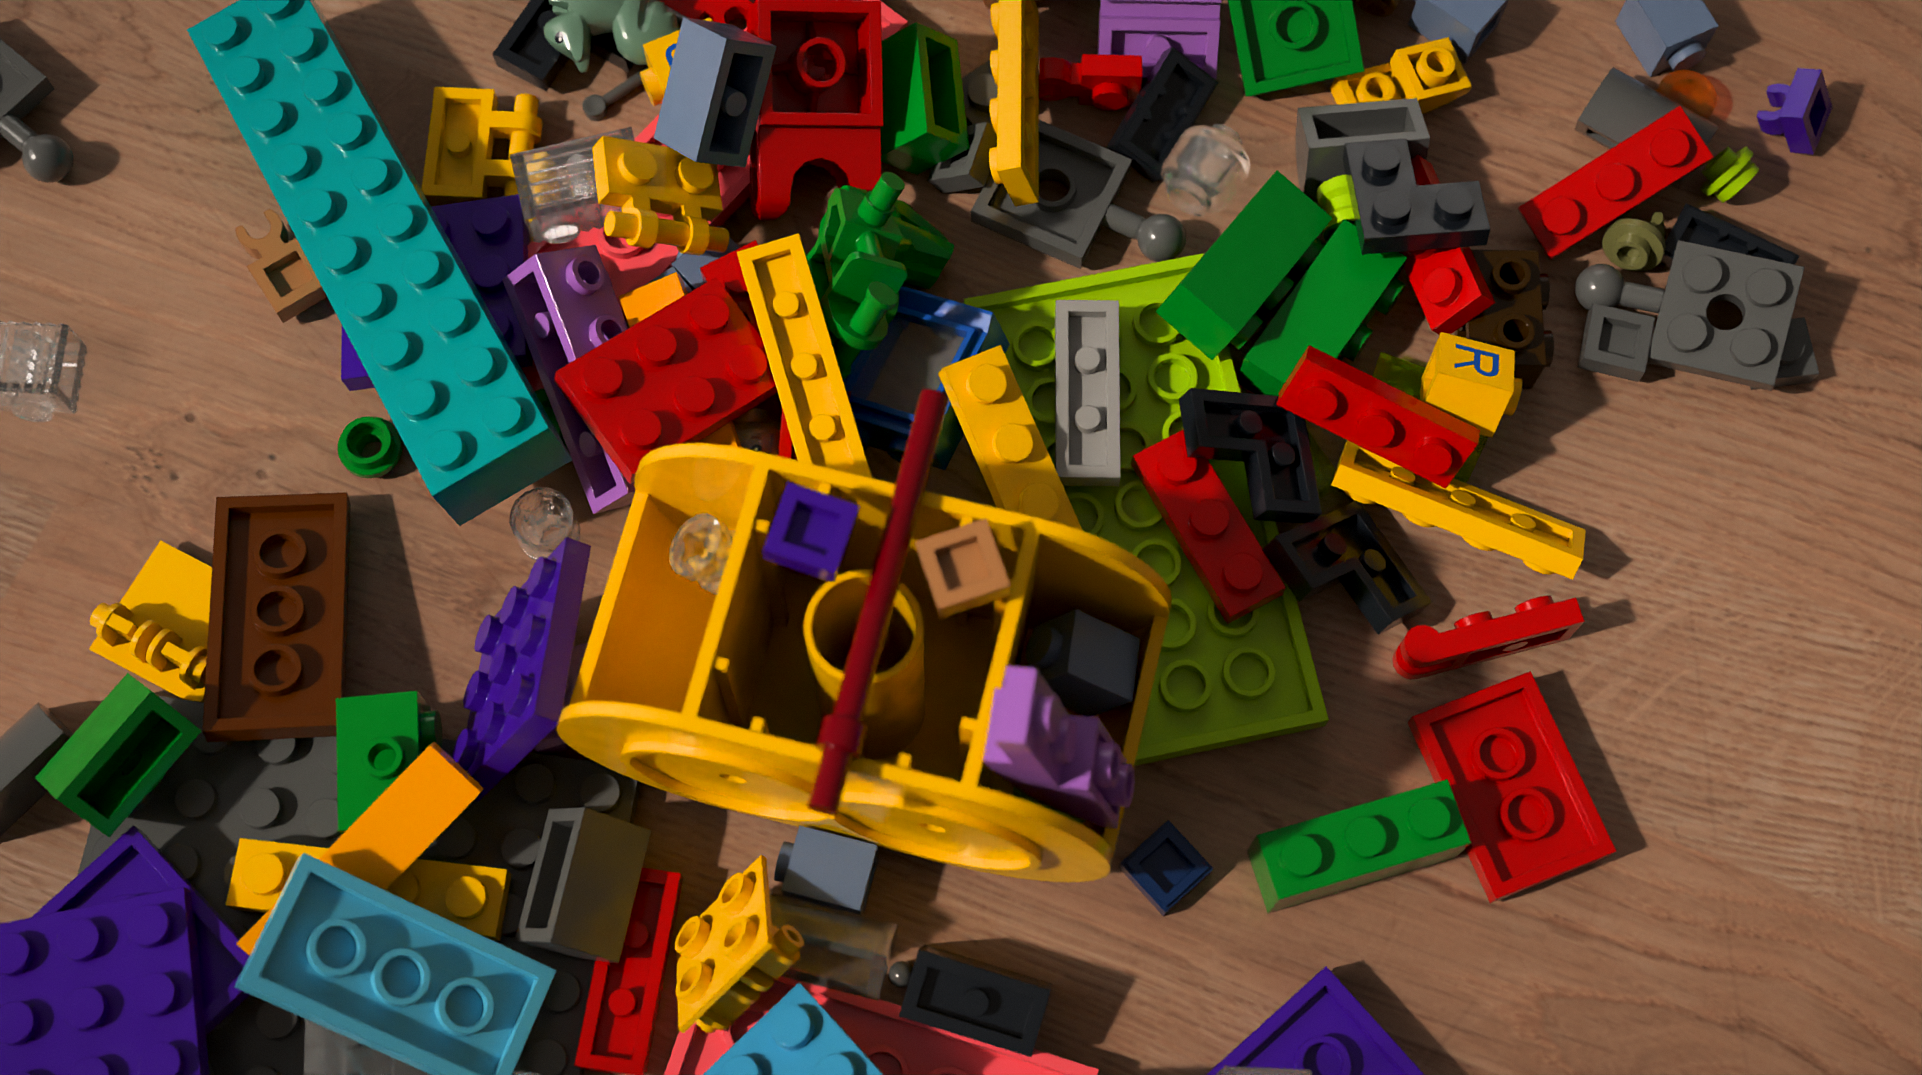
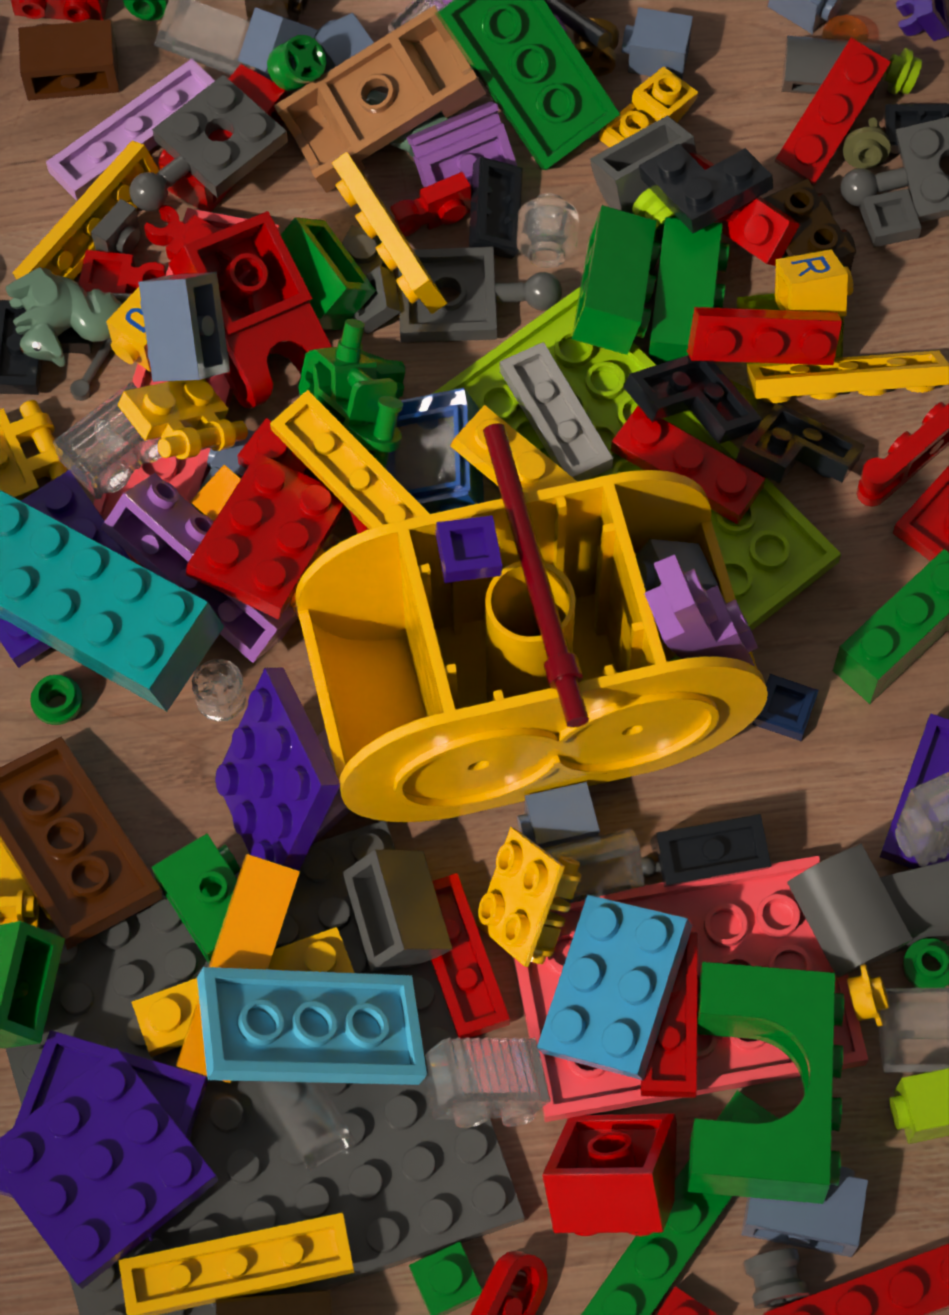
camera: 25 degrees left, 5 degrees down
clear wheel [669,513,736,595] -> none
medium nougat plate [915,518,1011,618] -> none

